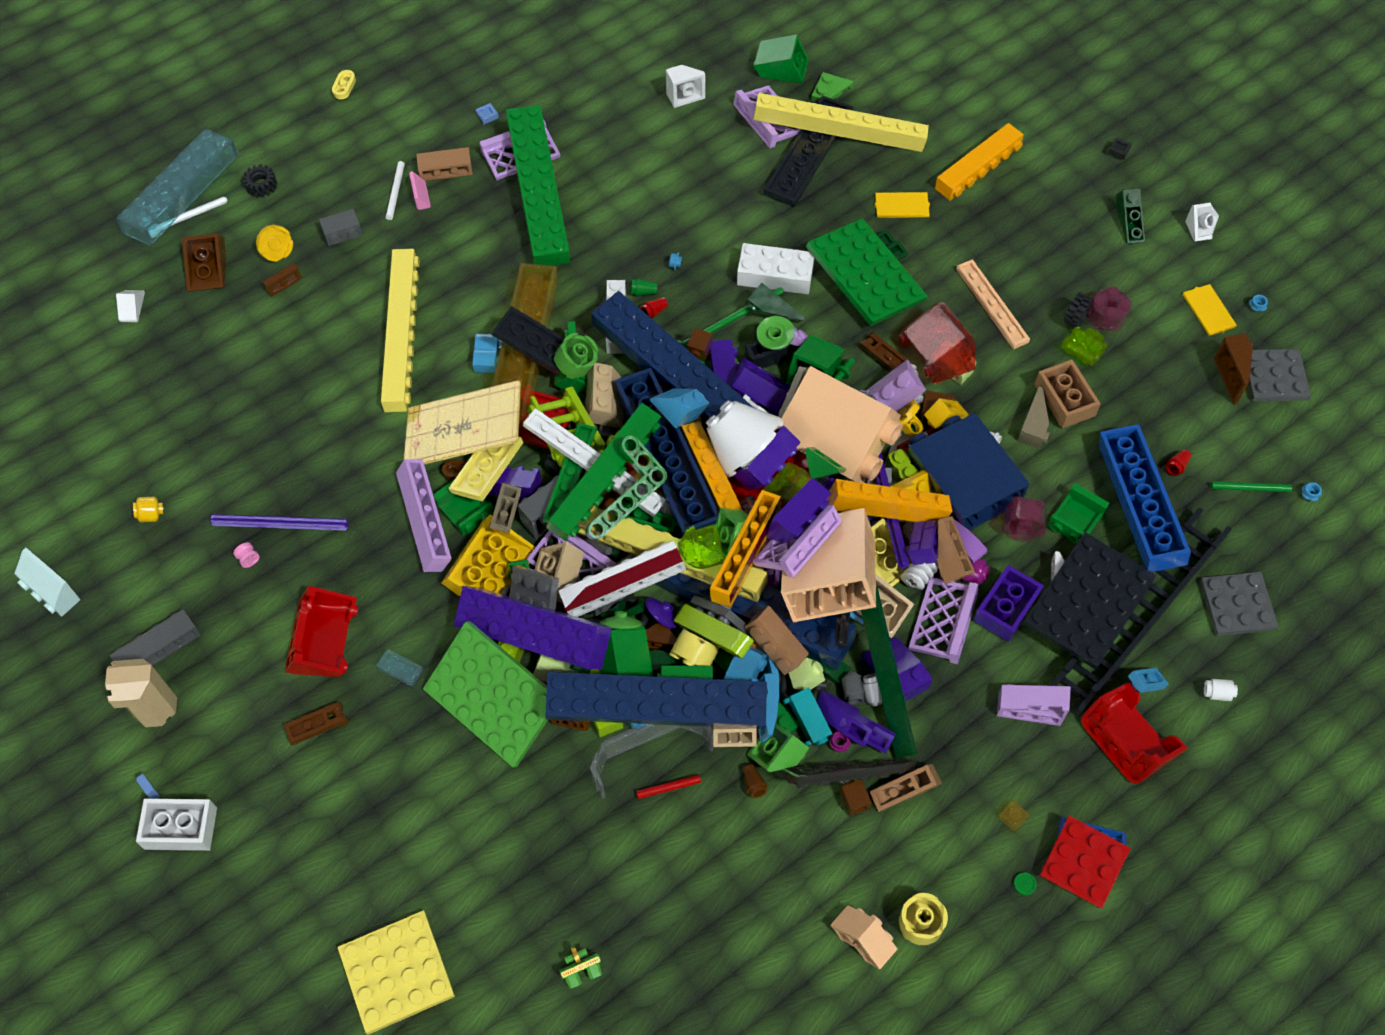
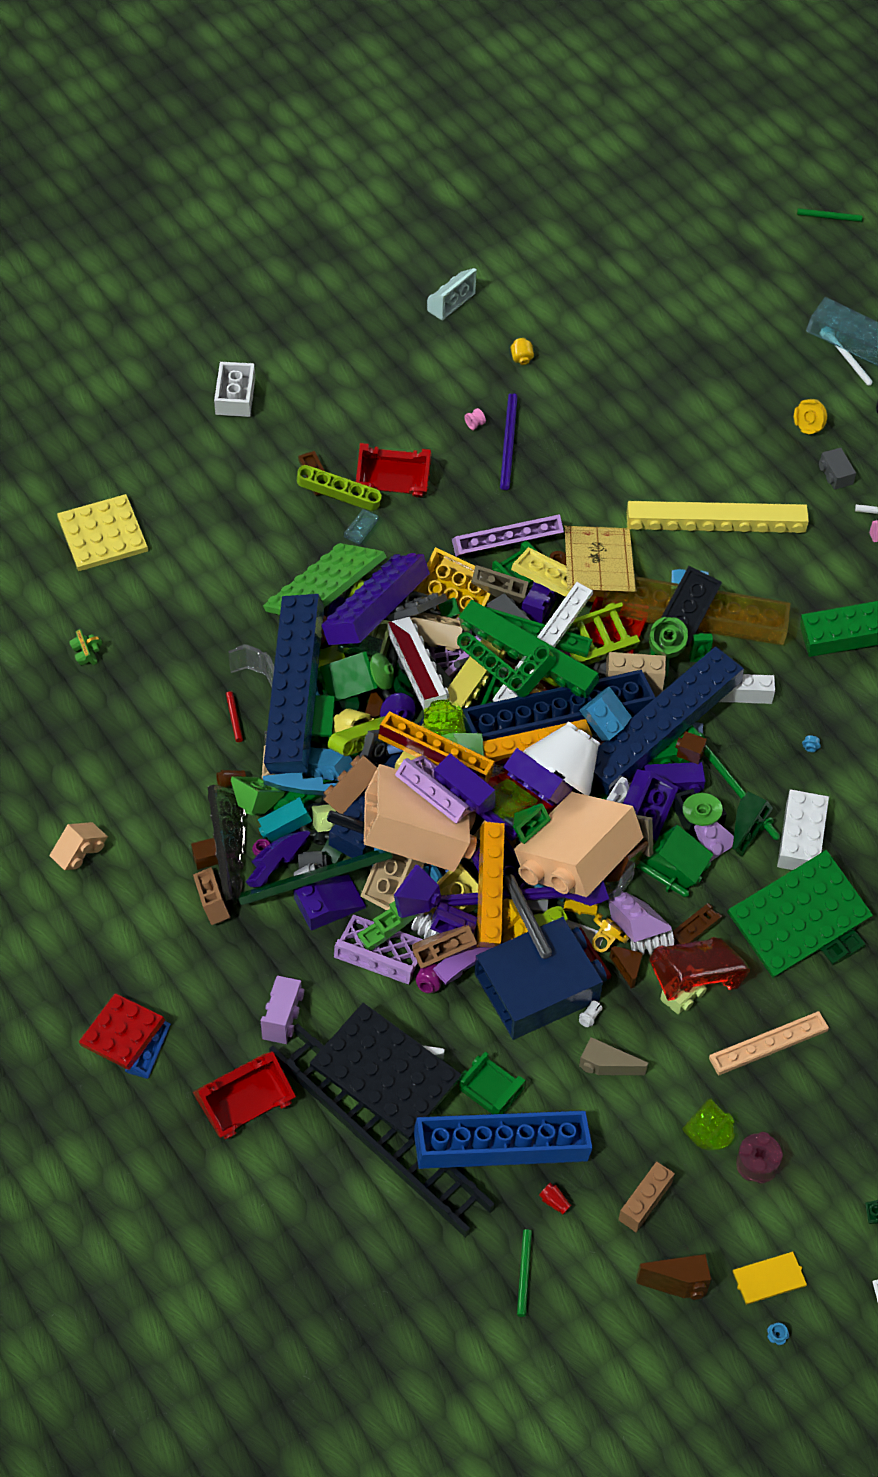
camera: 90 degrees right, 5 degrees down
tan brick [105,659,177,727] -> none
dark grey brick [109,609,201,666] -> none
white slope [116,290,145,322] -> none
medium blue tile [136,774,161,799] -> none
reddish brown slope [182,233,226,292] -> none
reddish brown plate [263,263,302,297] -> none
green cone [630,278,657,296] -> none
red cone [640,297,668,319] -> none
light yellow brick [899,893,948,945] -> none
yellow slope [924,398,969,429] -> none
dark purple brick [973,565,1044,642] -> none
clear yellow plate [998,800,1030,832] -> none
clear pink brick [1004,496,1046,542] -> none
green piece [1014,873,1037,896] -> none
medium nougat brick [1035,360,1101,429] -> none
black tyre [1063,292,1093,329] -> none
dark azure plate [1128,668,1169,693] -> none
dark grey plate [1200,572,1279,636] -> none
white brick [1204,679,1238,701] -> none
dark grey plate [1248,349,1311,401] -> none
dark azure plate [1302,482,1322,501] -> none
none -> lime beam [296,465,381,511]
none -> bright green slope [357,901,419,951]
none -> dark purple slope [394,864,441,918]
none -> dark grey axle [503,874,552,959]
none -> medium nougat brick [619,1161,675,1233]

